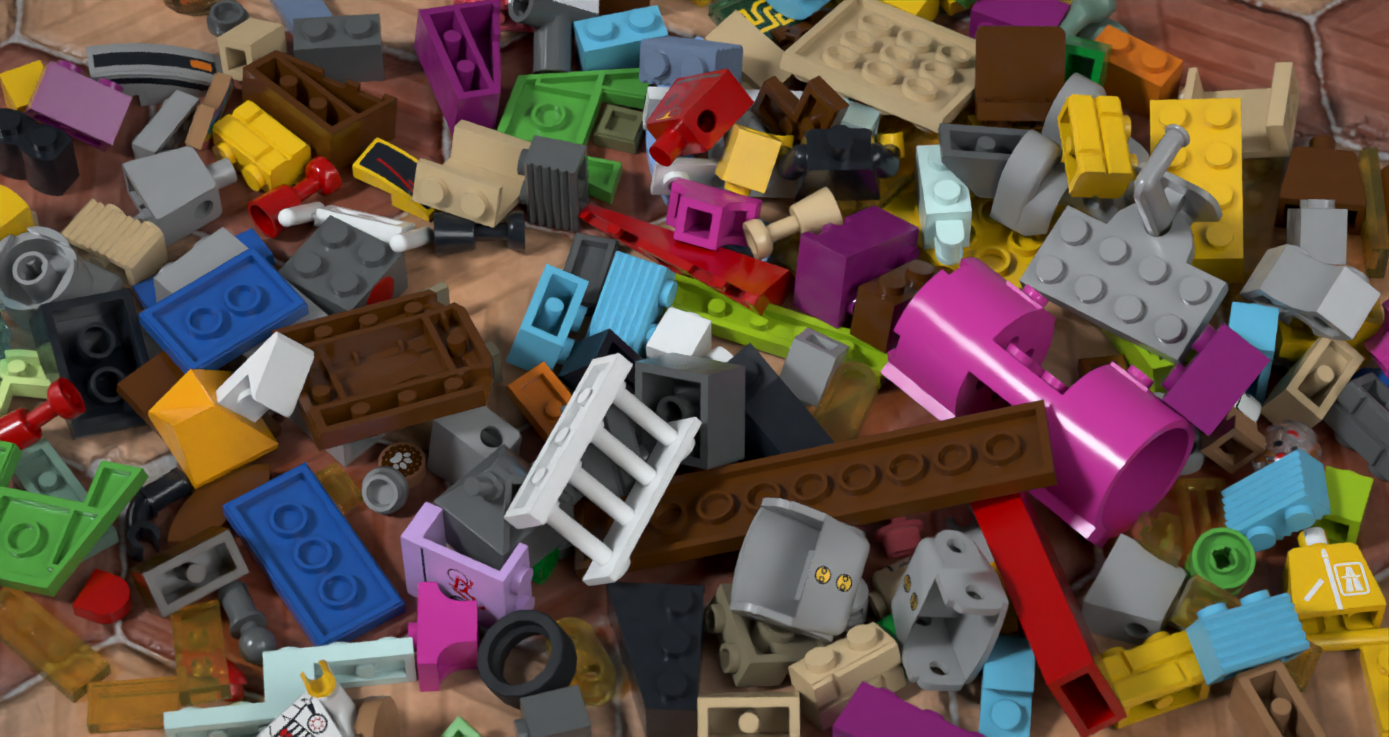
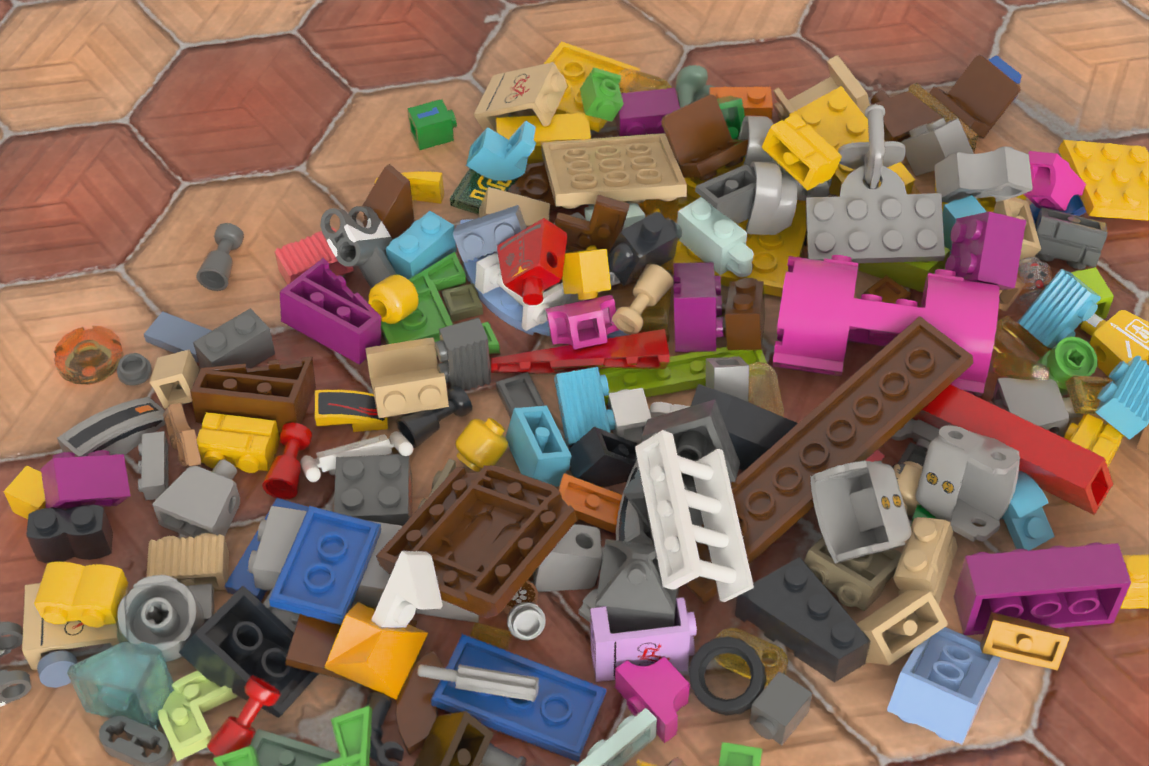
camera: 35 degrees left, 0 degrees up
none -> yellow head [368,274,419,324]
none -> light grey axle [417,664,539,701]
none -> yellow head [455,417,509,472]

